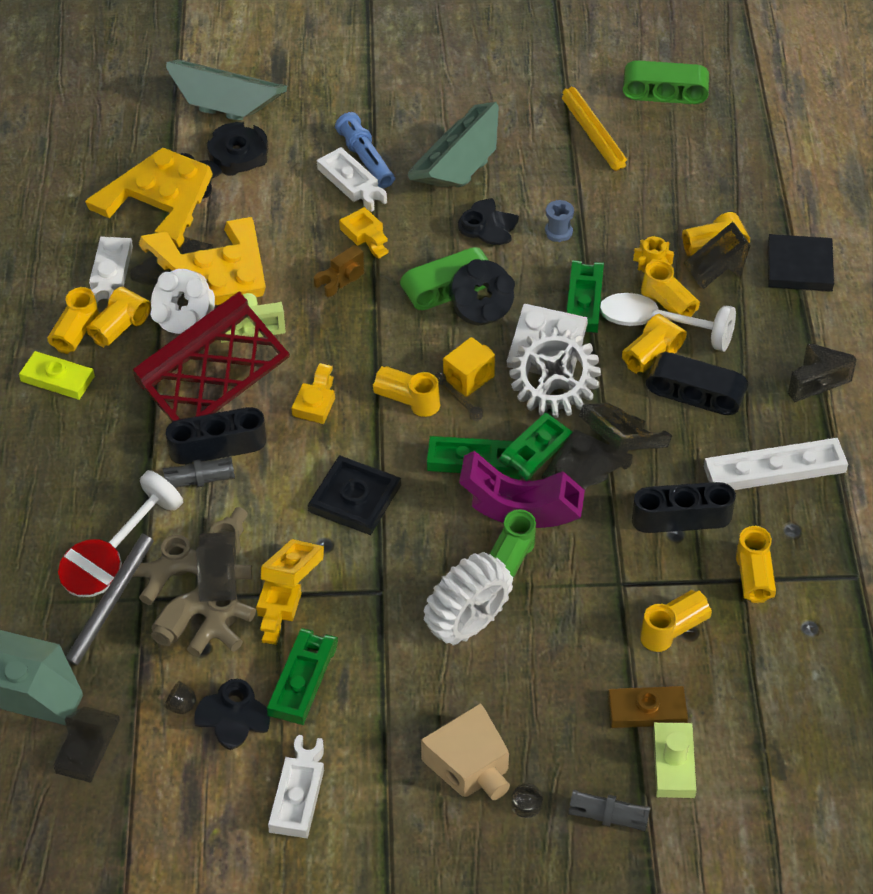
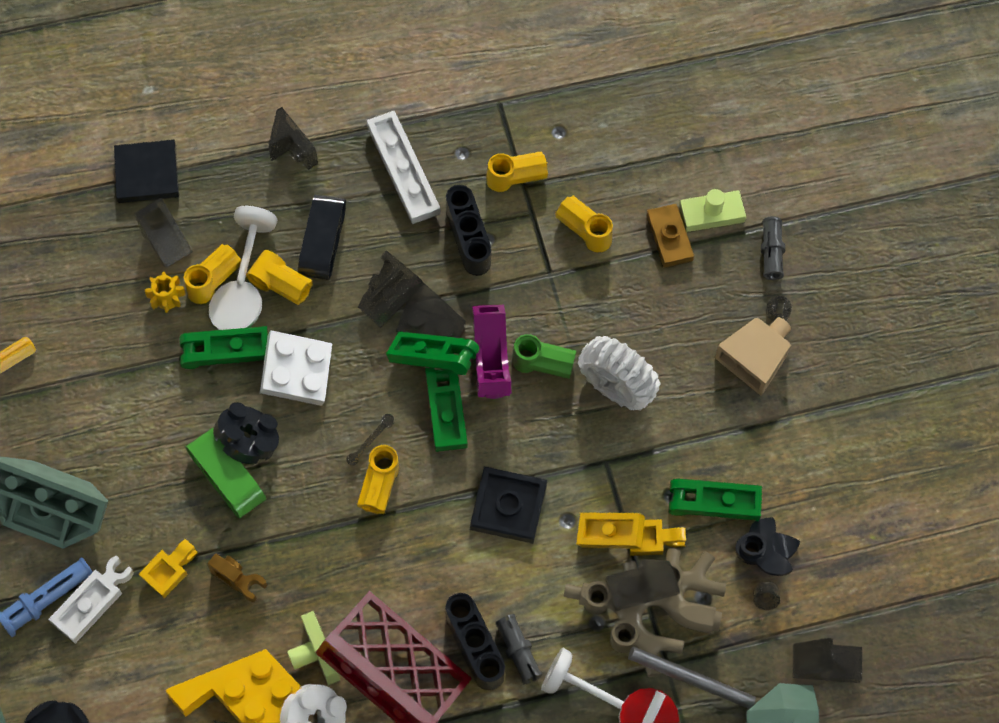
camera: 105 degrees left, 15 degrees up
white plate [268,735,324,839] -> none
yellow plate [291,363,335,424] -> none
yellow brick [443,337,495,397] -> none
black plate [458,198,519,245] -> none
white gear [509,327,601,418] -> none
sand blue bush [545,200,574,242] -> none
yellow piece [682,212,750,256] -> none

